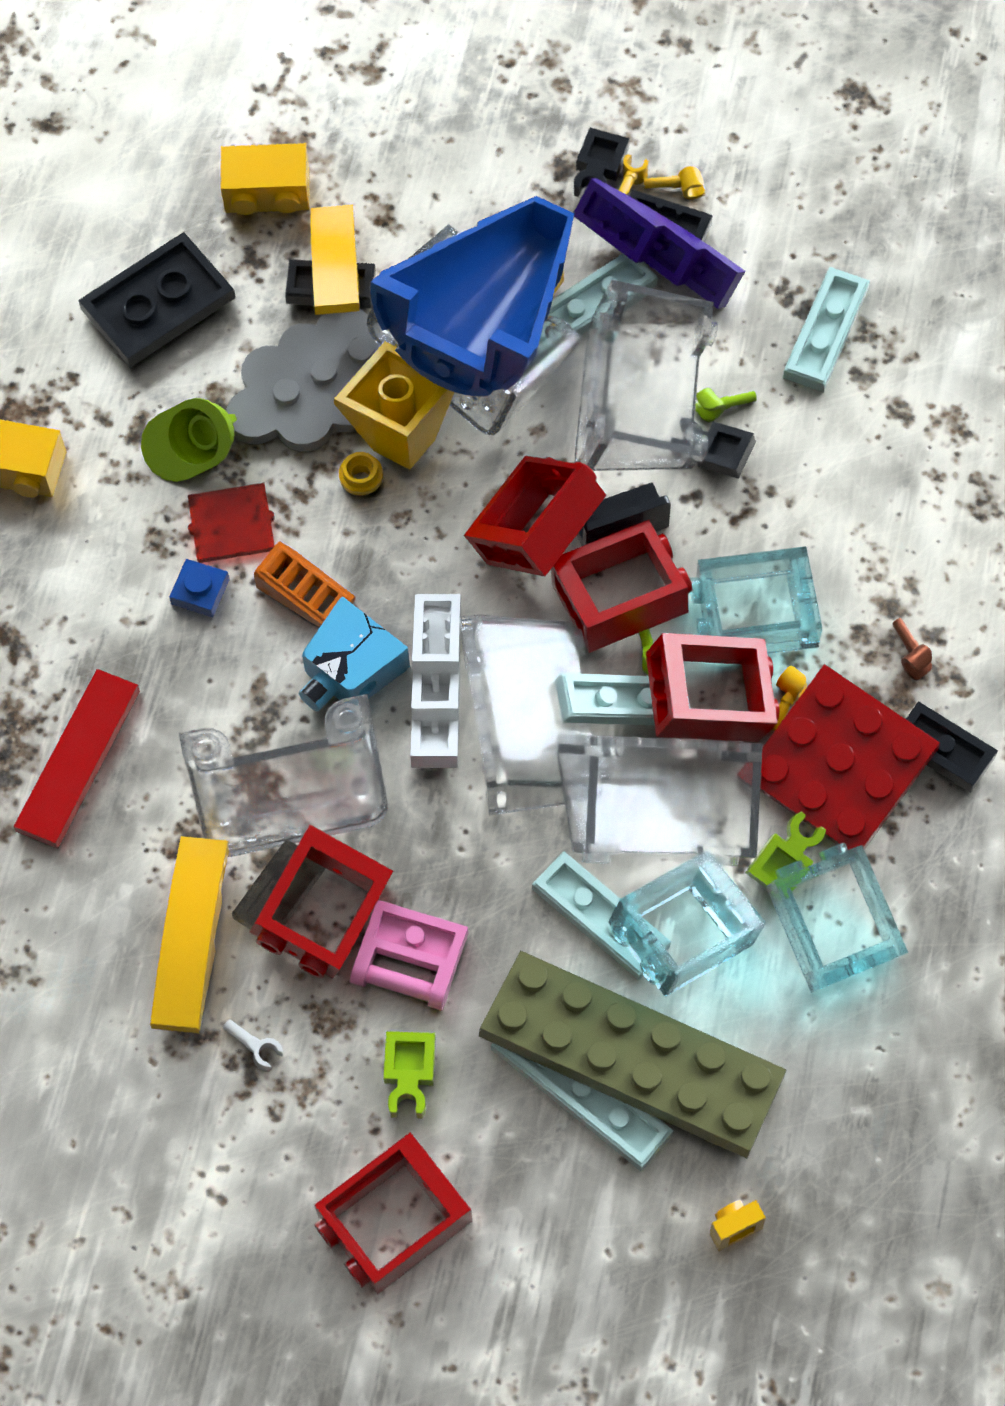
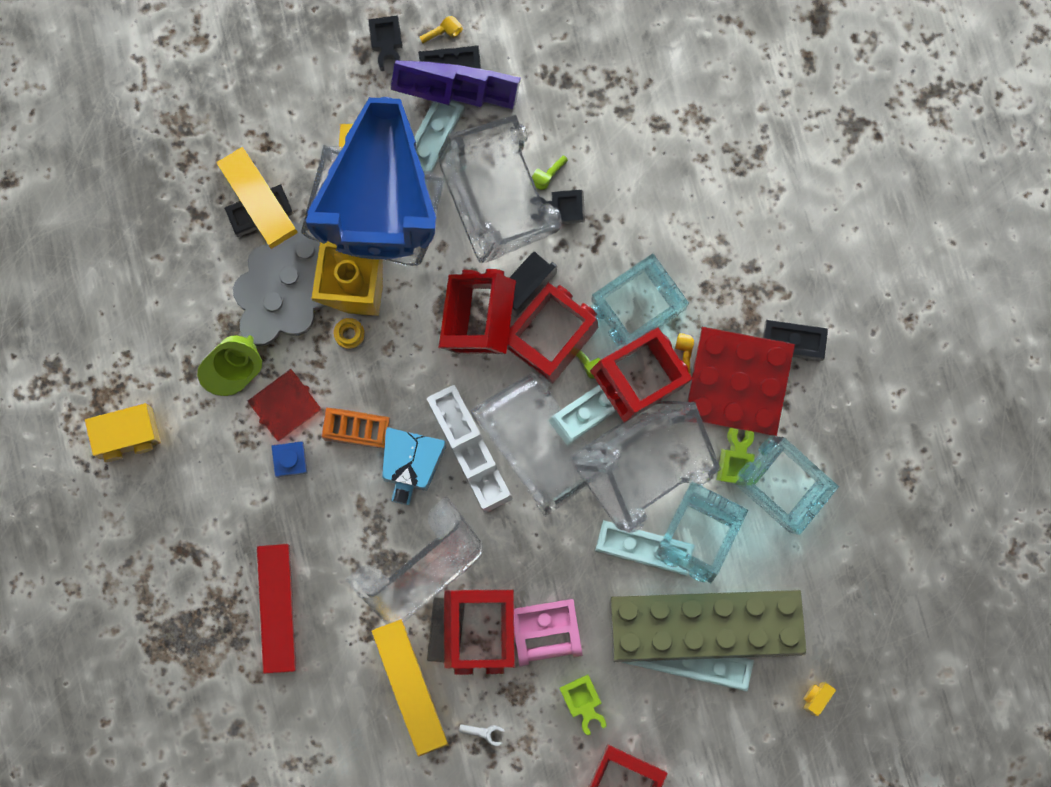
camera: 30 degrees left, 15 degrees up
black plate [78,232,236,367] -> none
yellow brick [221,143,310,215] -> none
yellow hand [619,154,649,195] -> none
light aqua tile [783,267,870,392] -> none
copper hand [892,618,932,680] -> none

